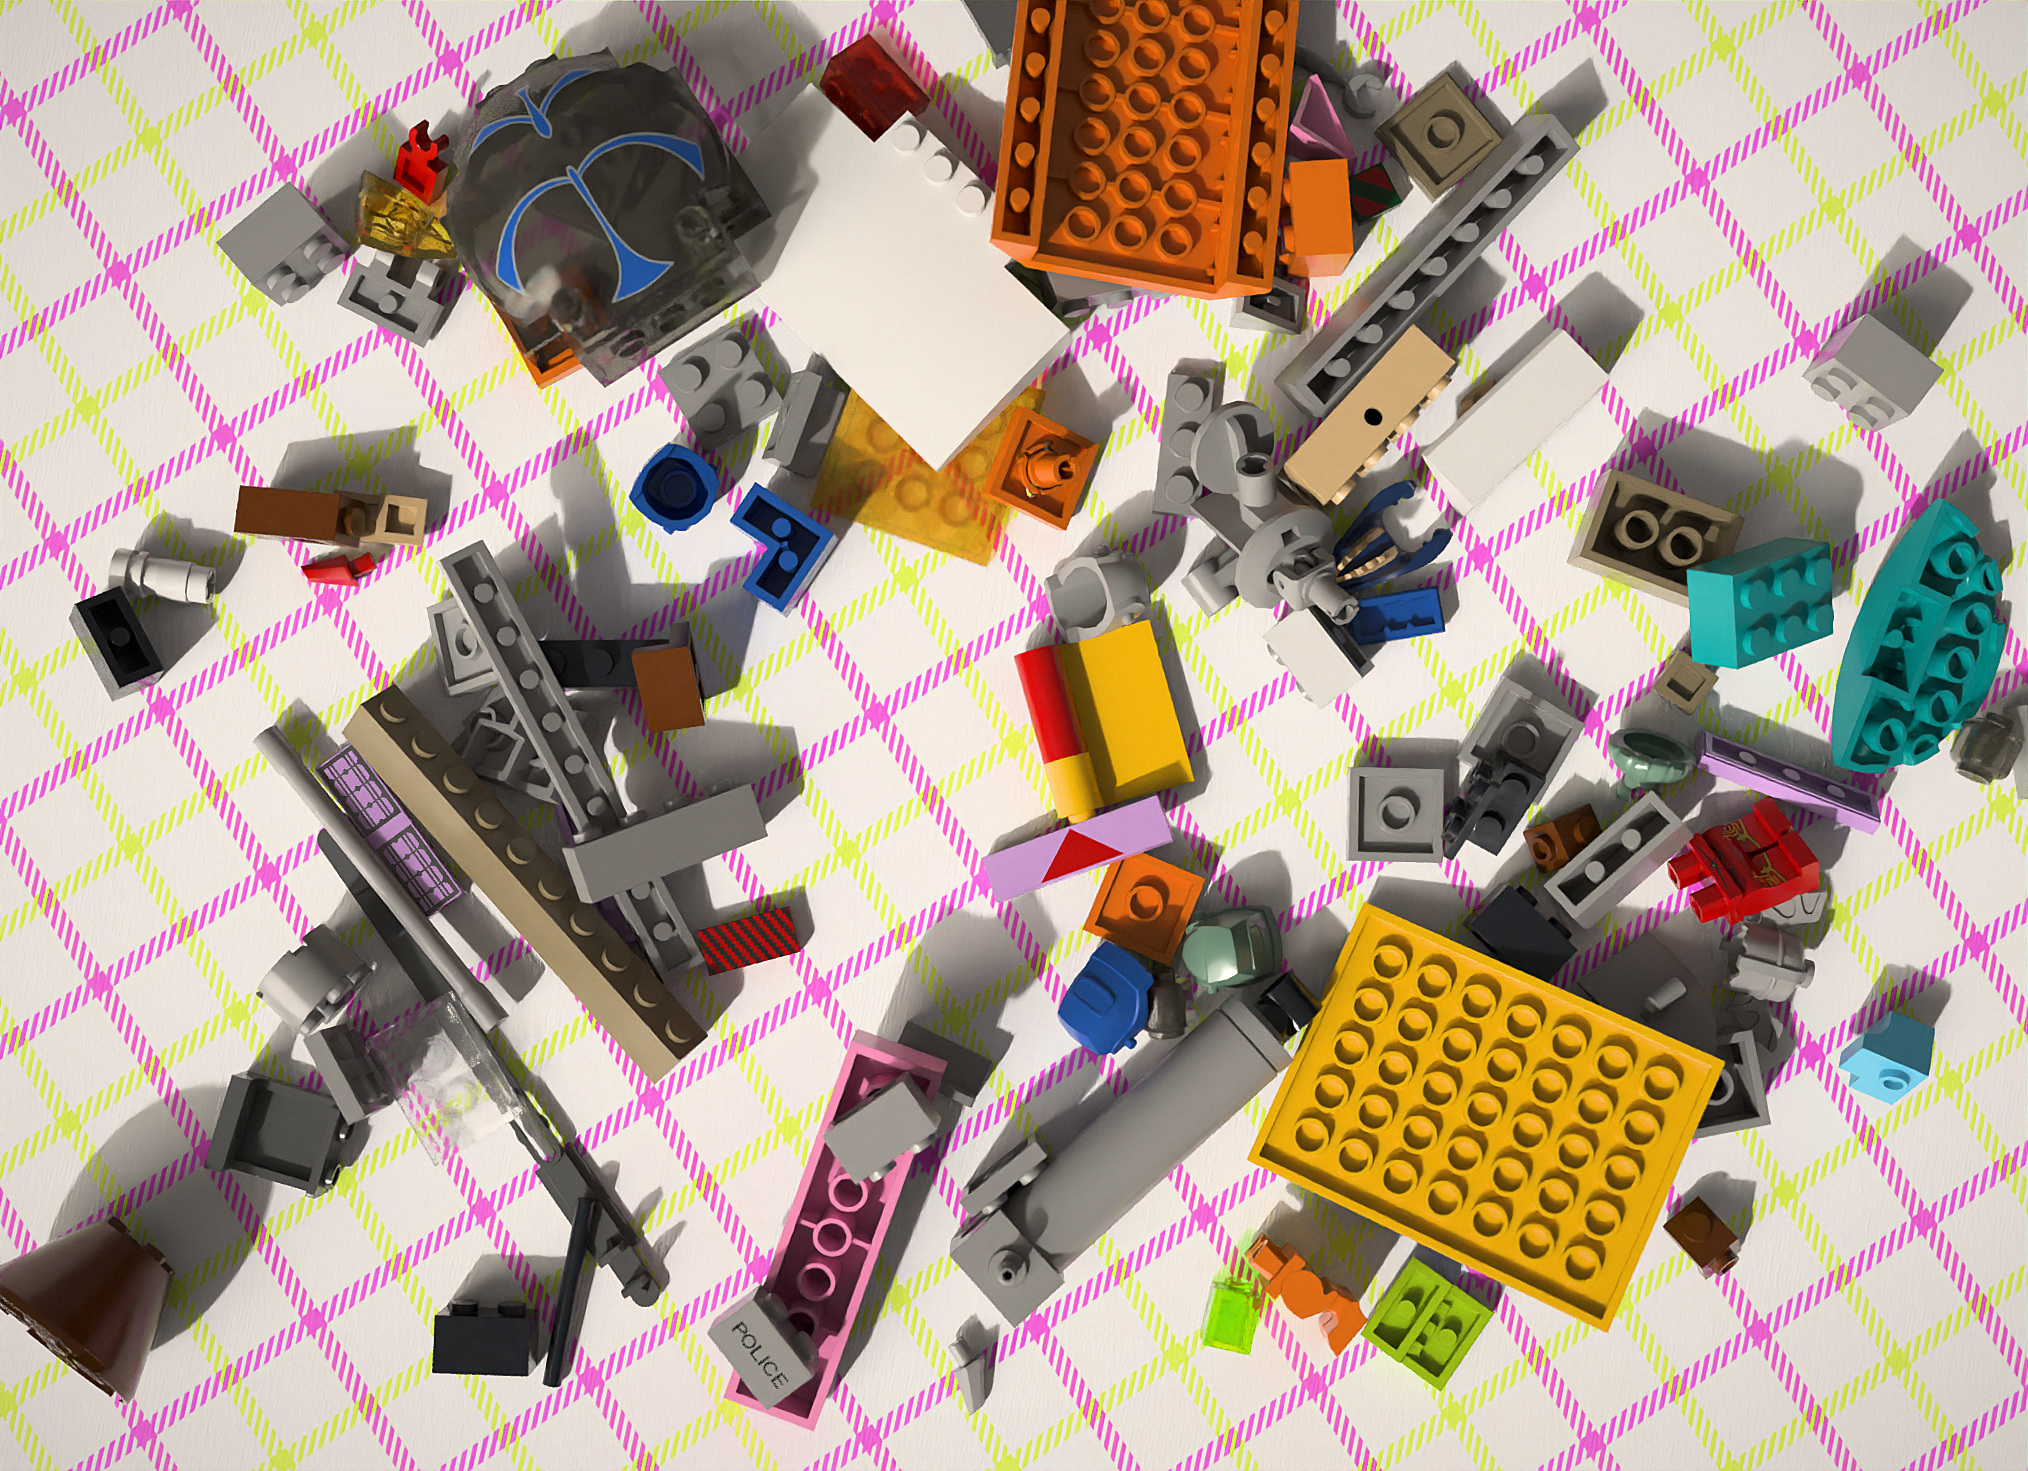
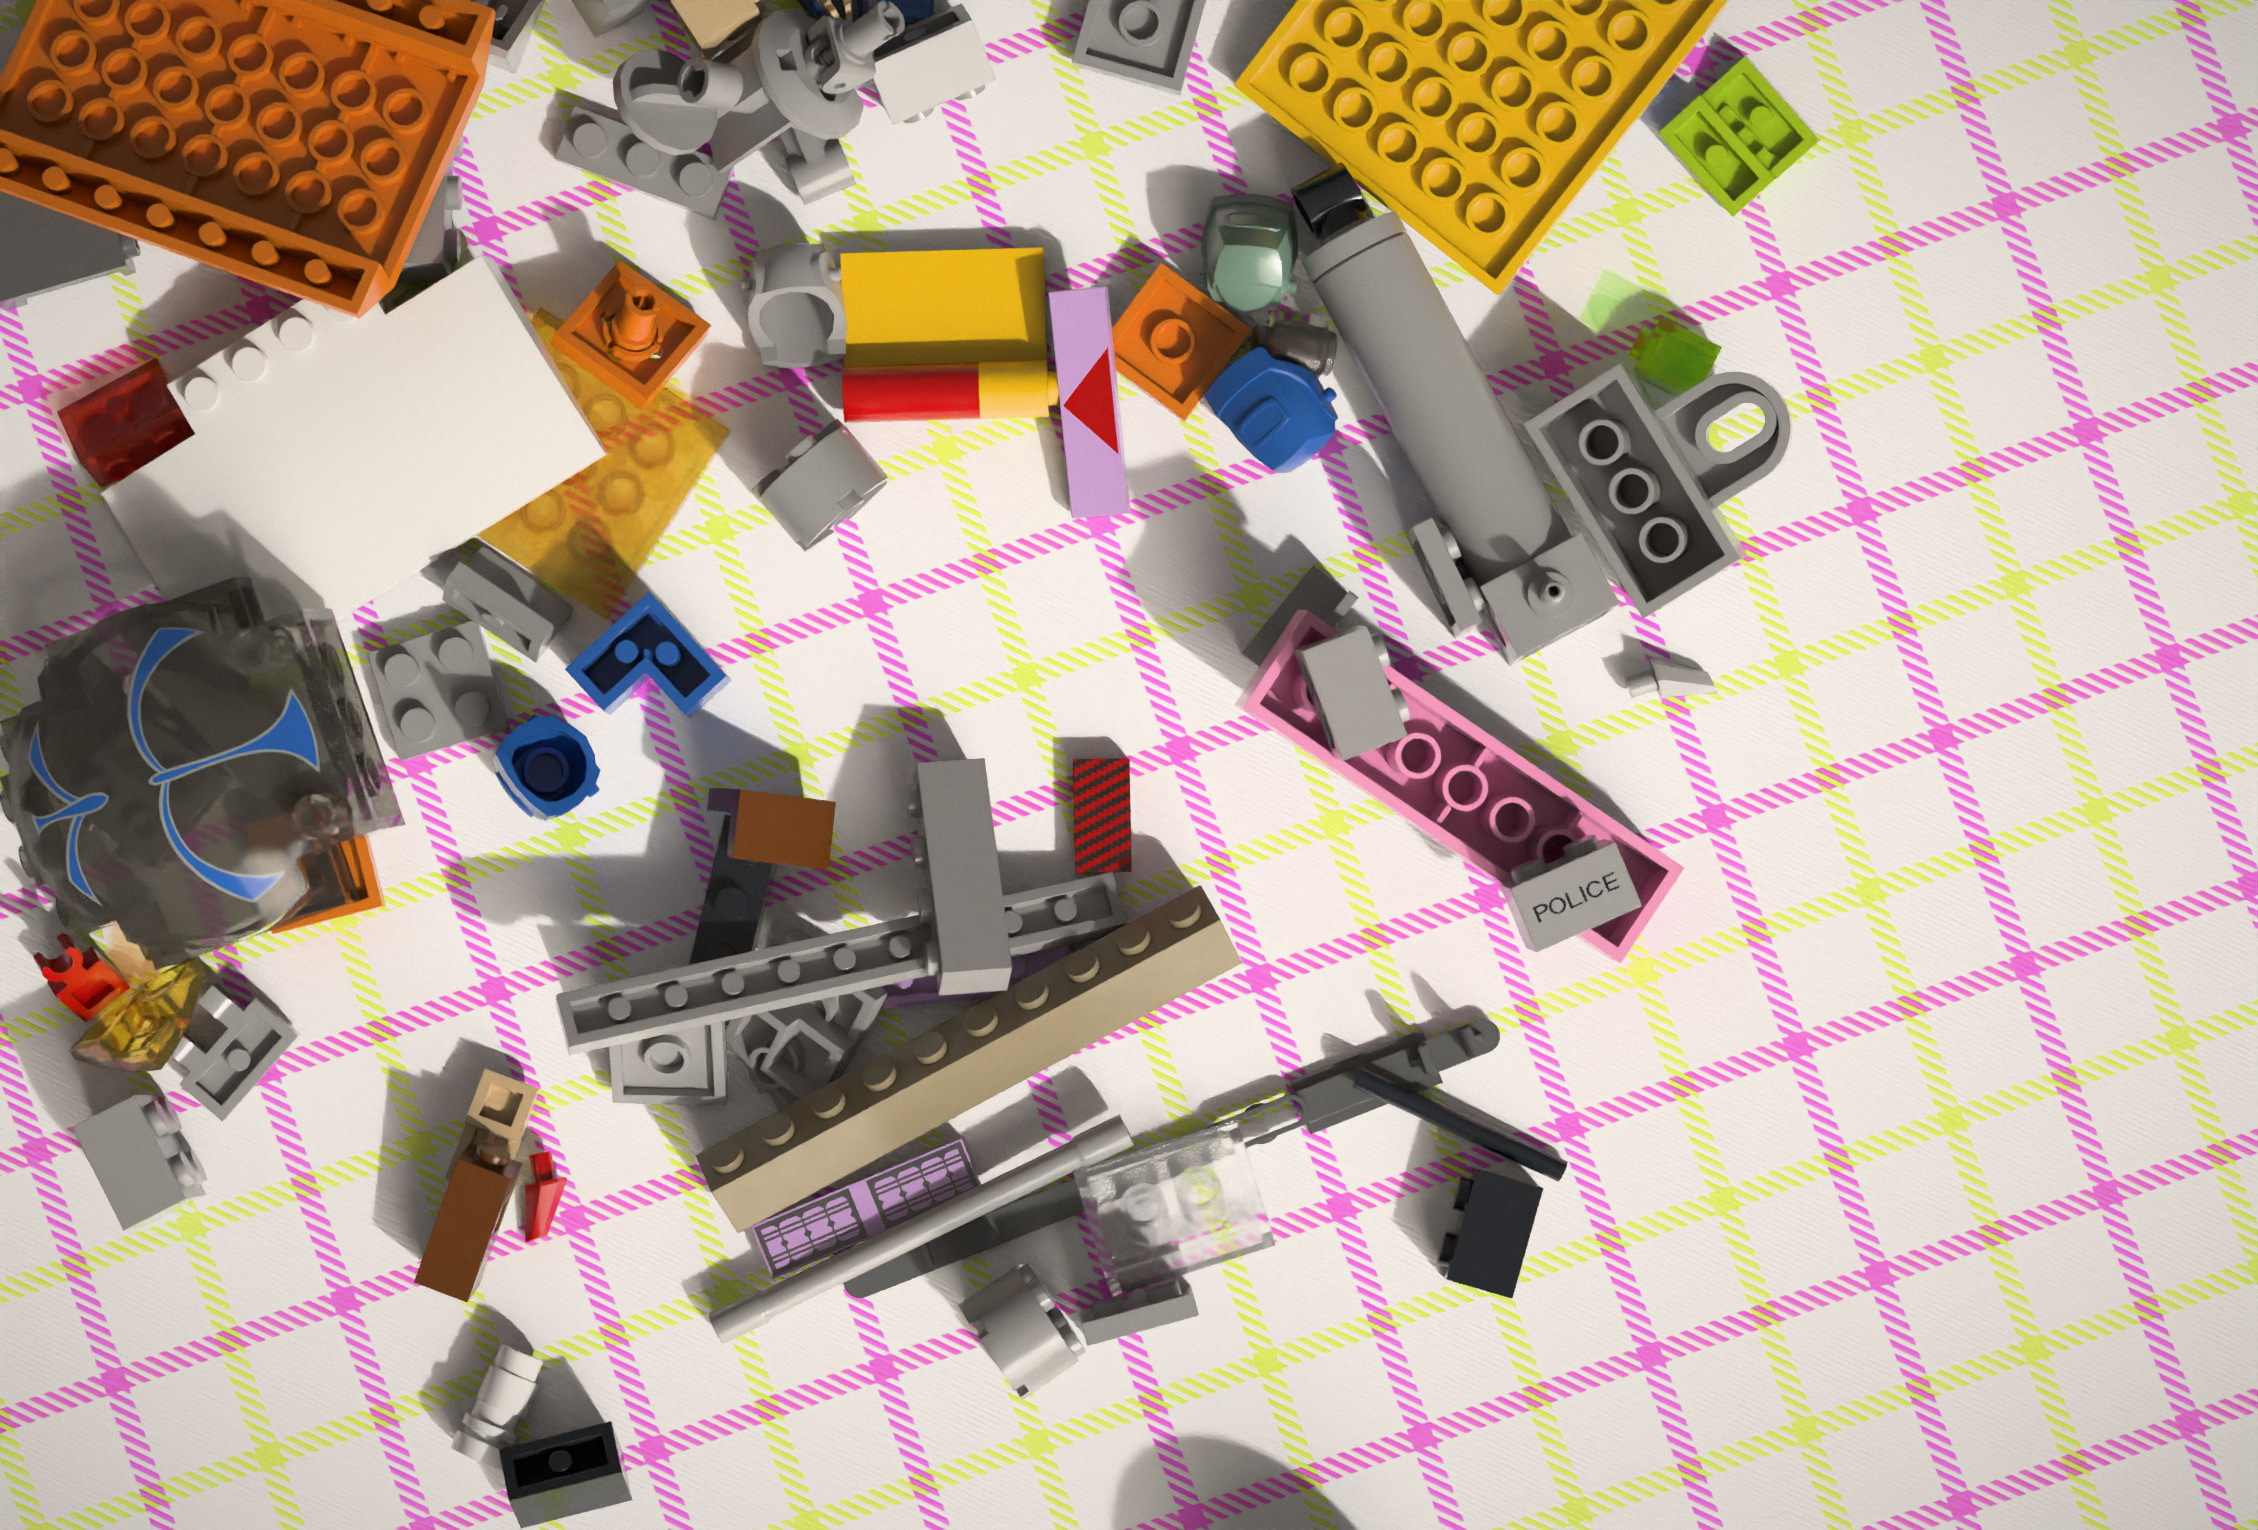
camera: 75 degrees left, 0 degrees up
dark grey panel [204,1071,355,1199] -> none
orange hips [1244,1232,1368,1357] -> none
none -> light grey brick [752,419,889,552]
none -> light grey brick [1523,362,1793,619]

